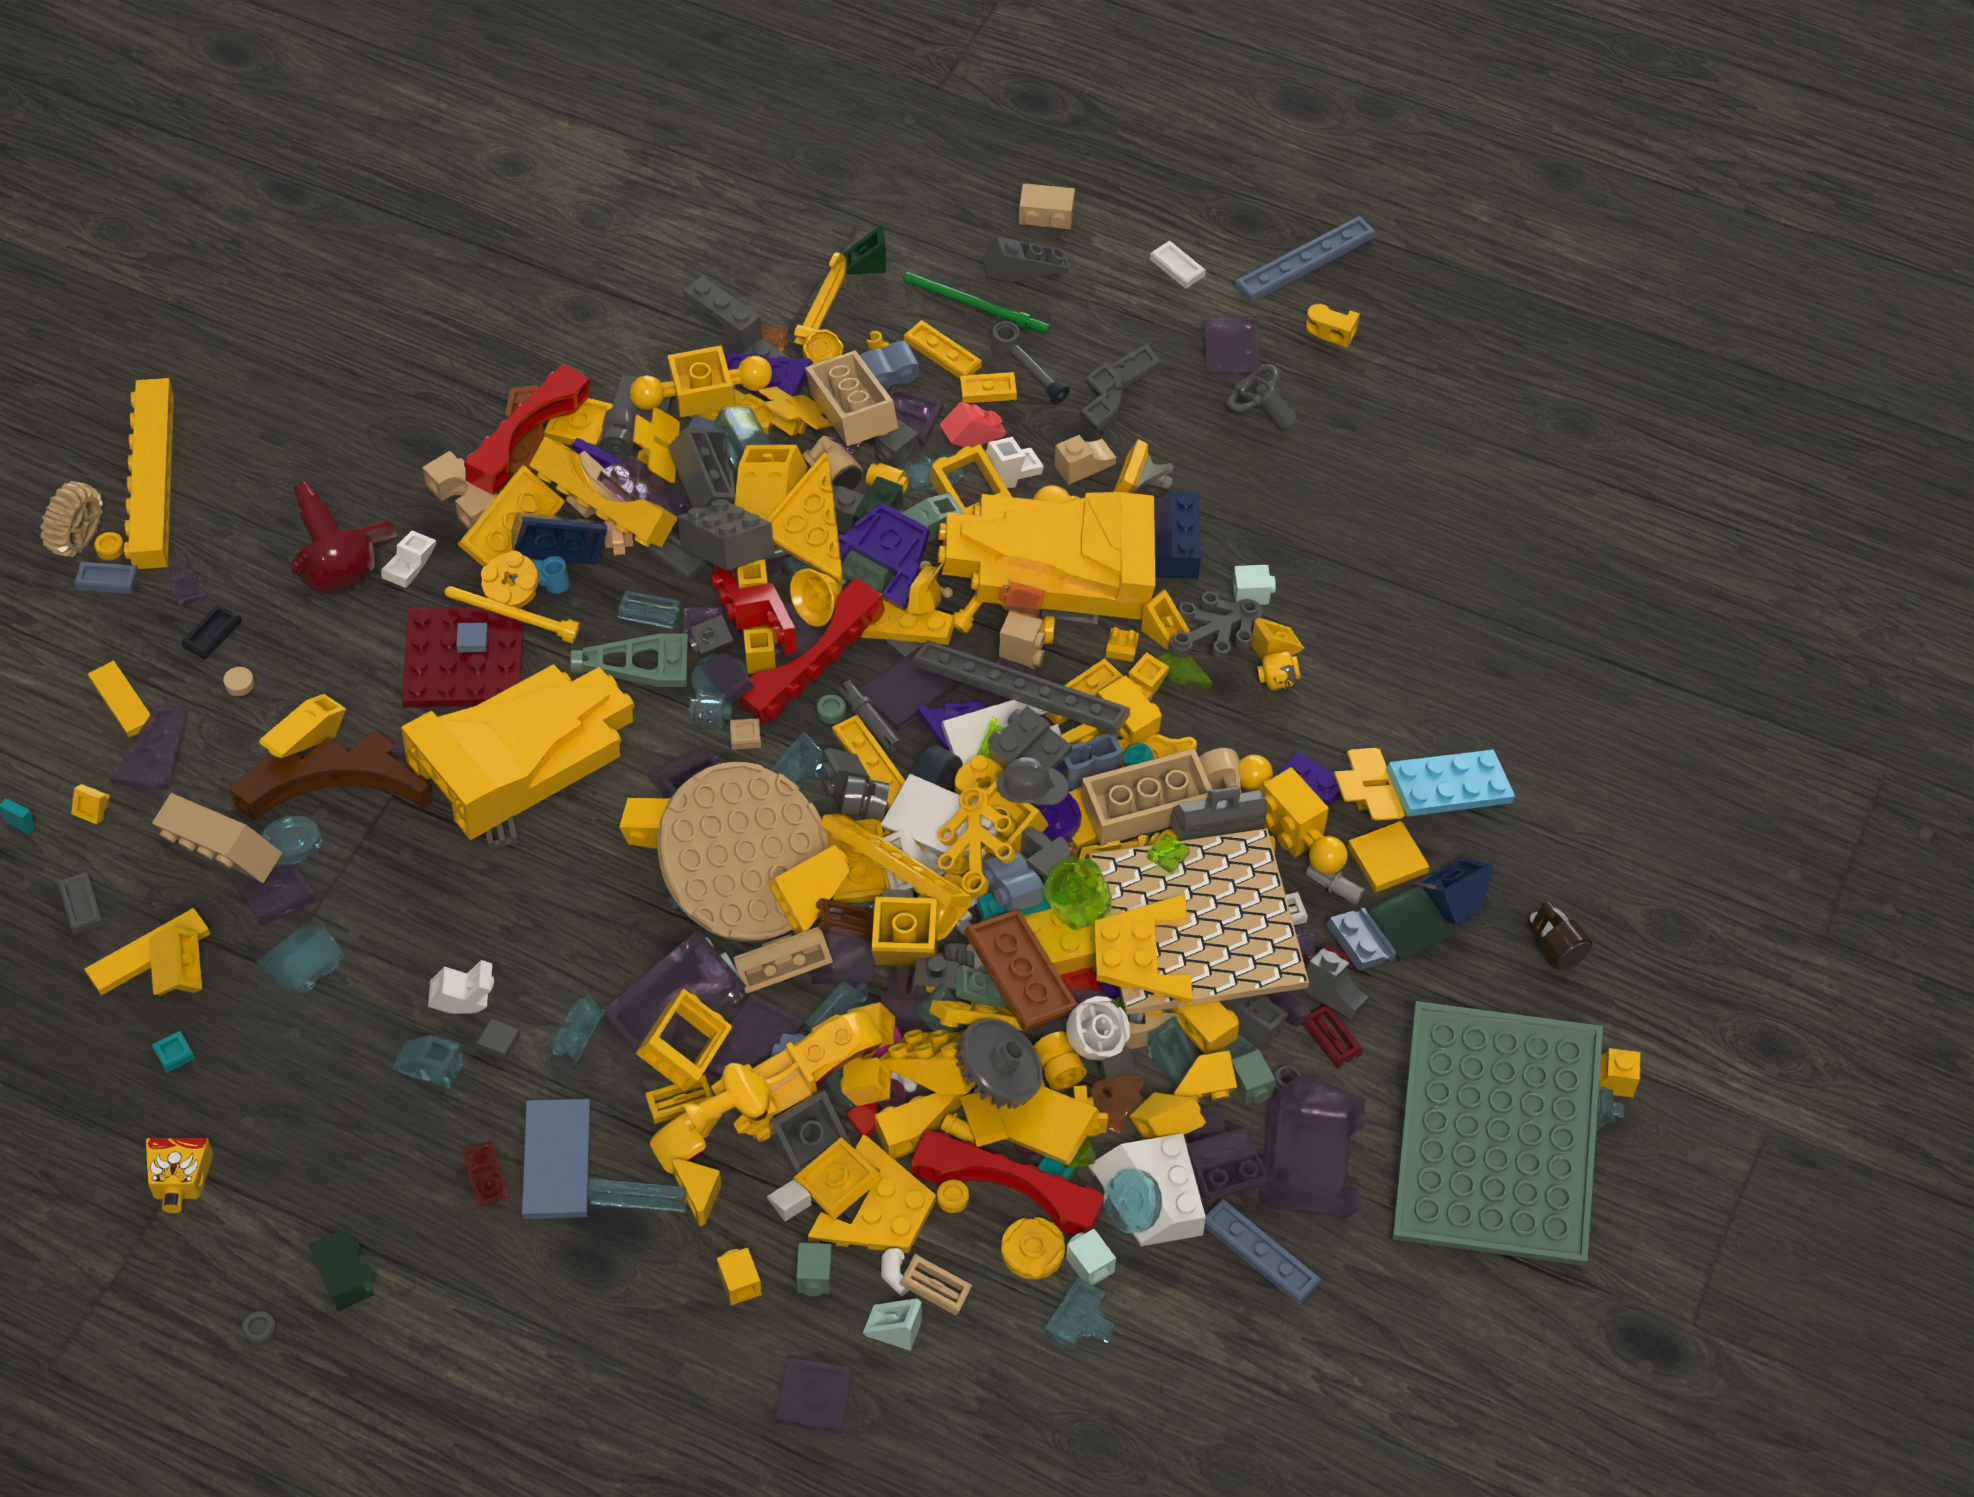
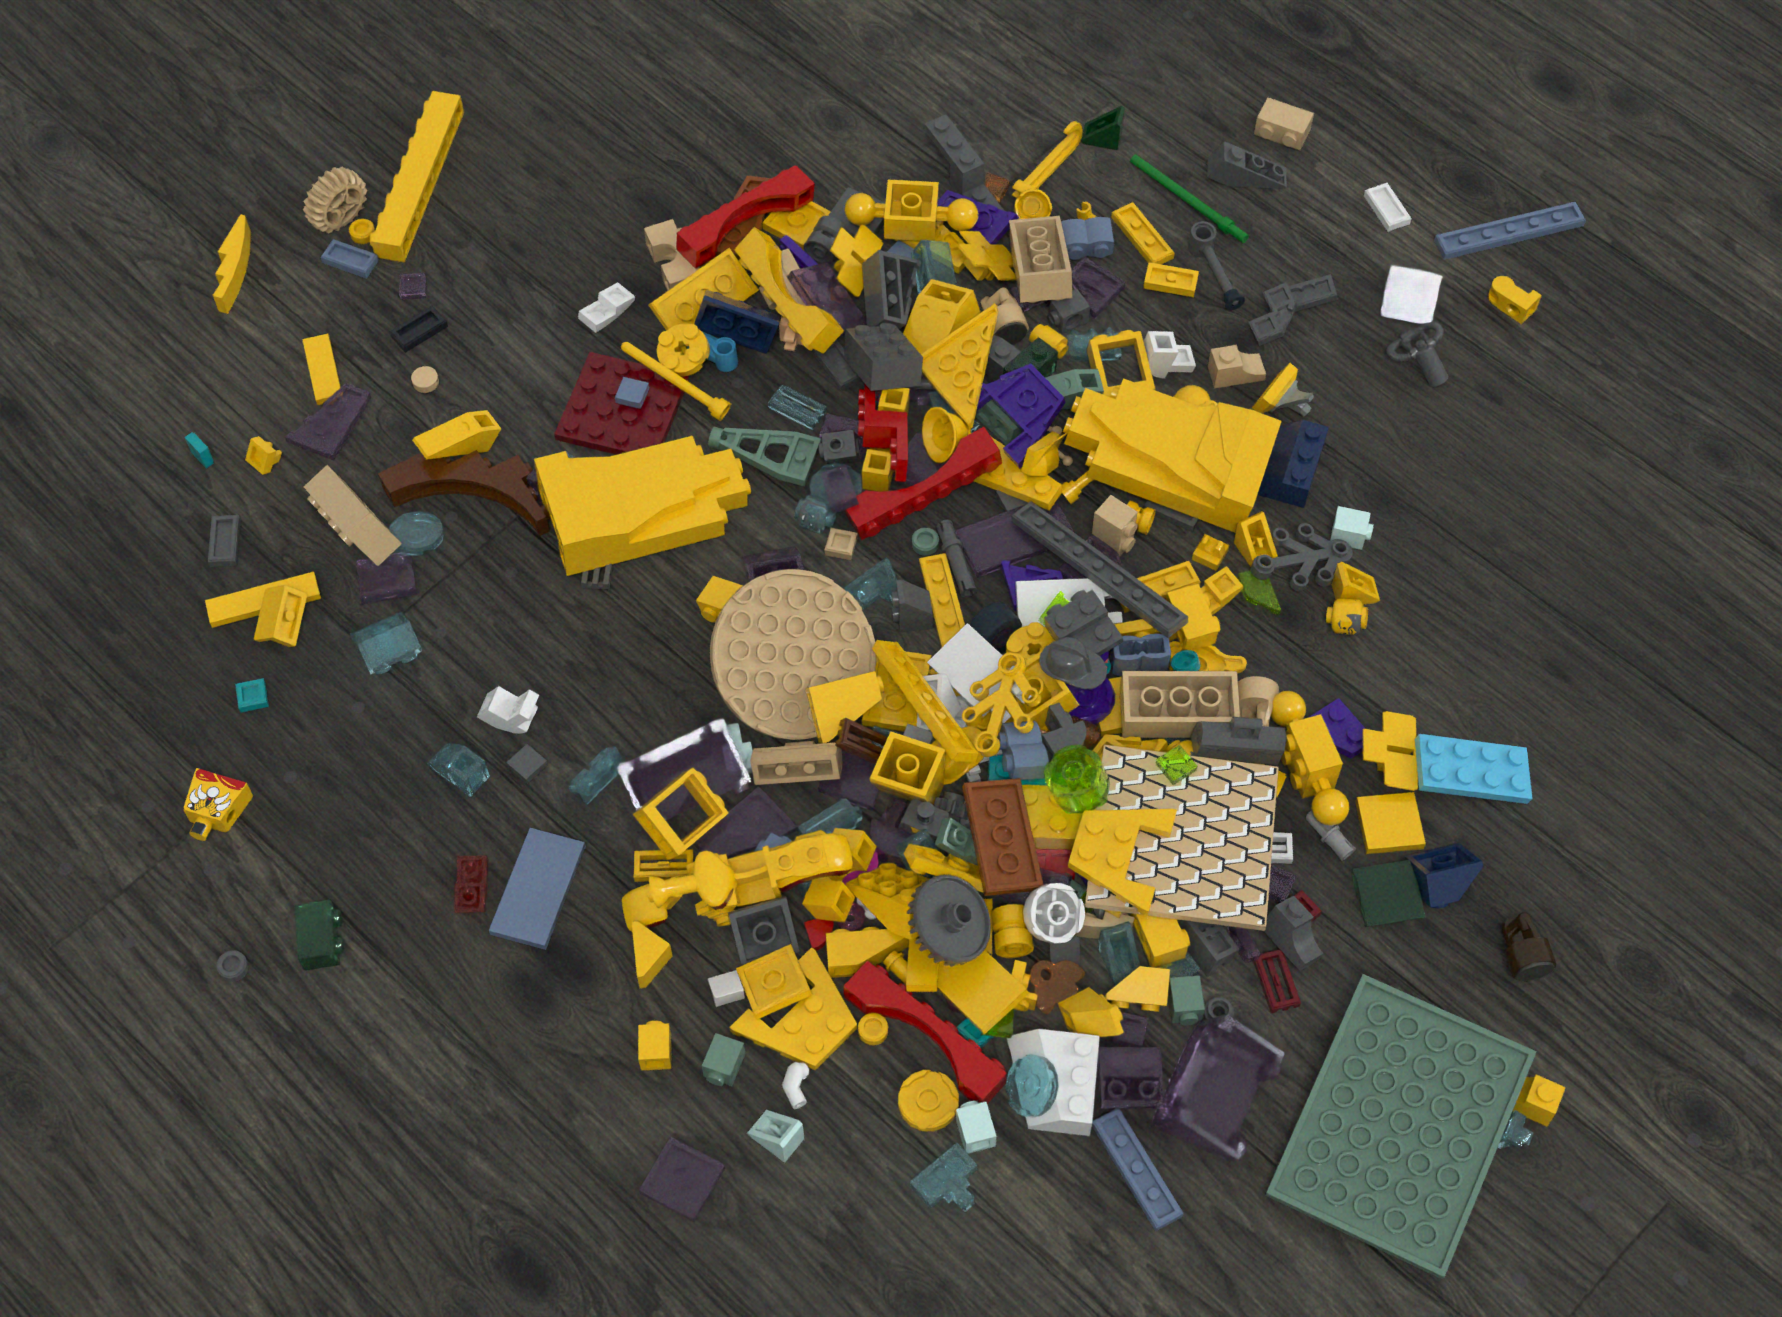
camera: 20 degrees right, 5 degrees up
dark red piece [291,481,397,595] -> none
clear light blue tile [588,1179,687,1213] -> none
dark grey wheel [841,775,889,821] -> none
tan tile [899,1254,972,1316] -> none
coral slope [939,401,1007,448] -> none
clear orange brick [998,579,1045,618] -> none
sand blue plate [1326,908,1397,971] -> none

